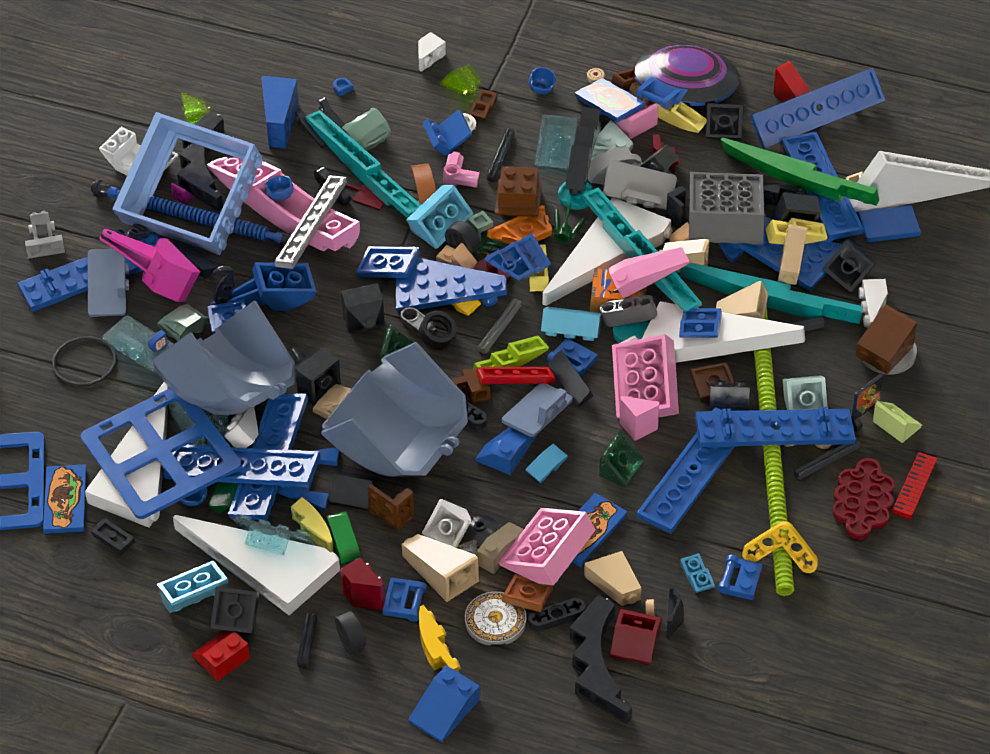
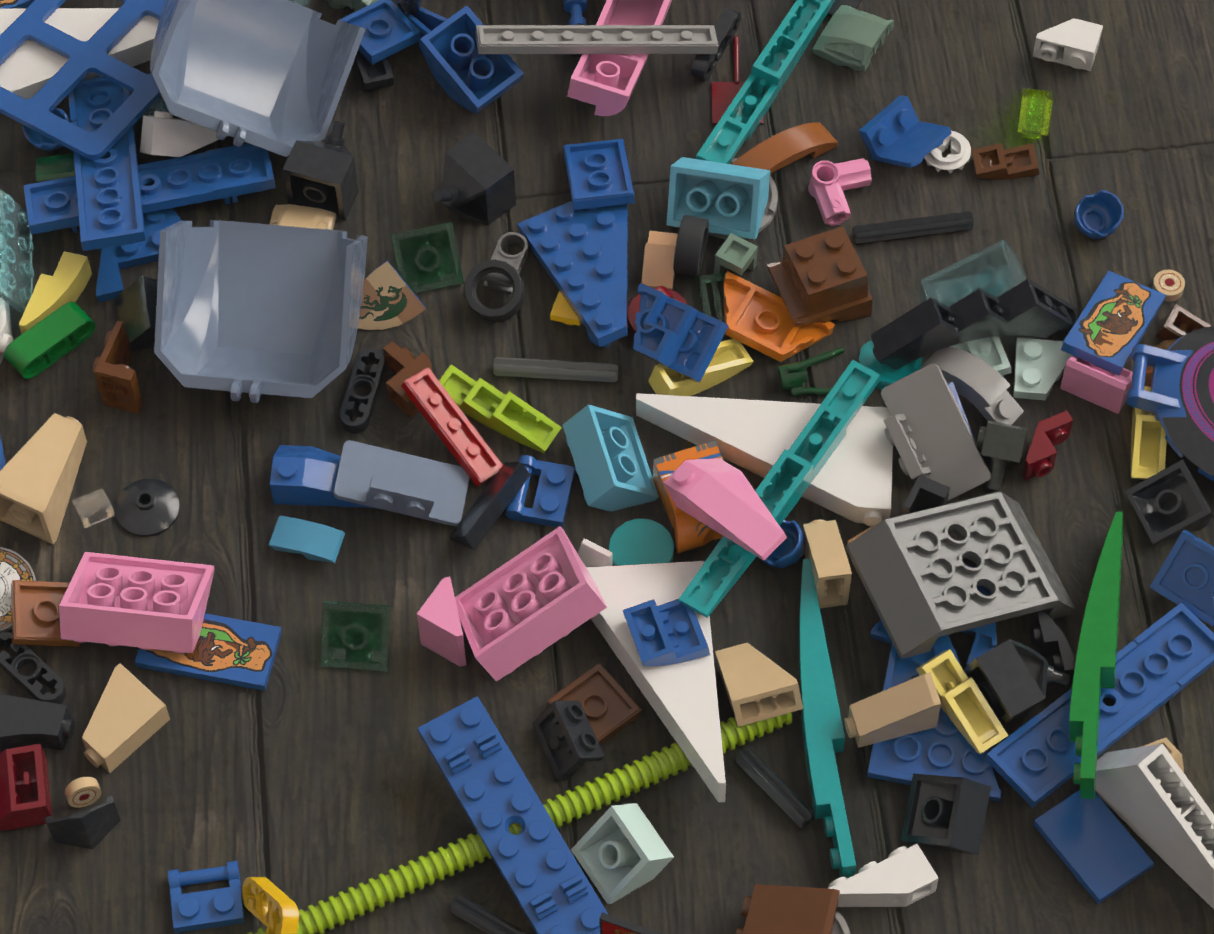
camera: 65 degrees right, 10 degrees up
white slope [422,499,471,548] -> none
dark tan slope [477,522,524,574] -> none
dark grey beam [600,295,658,327] -> none
blue piece [636,407,734,534] -> none
dark azure slope [679,553,715,593] -> none

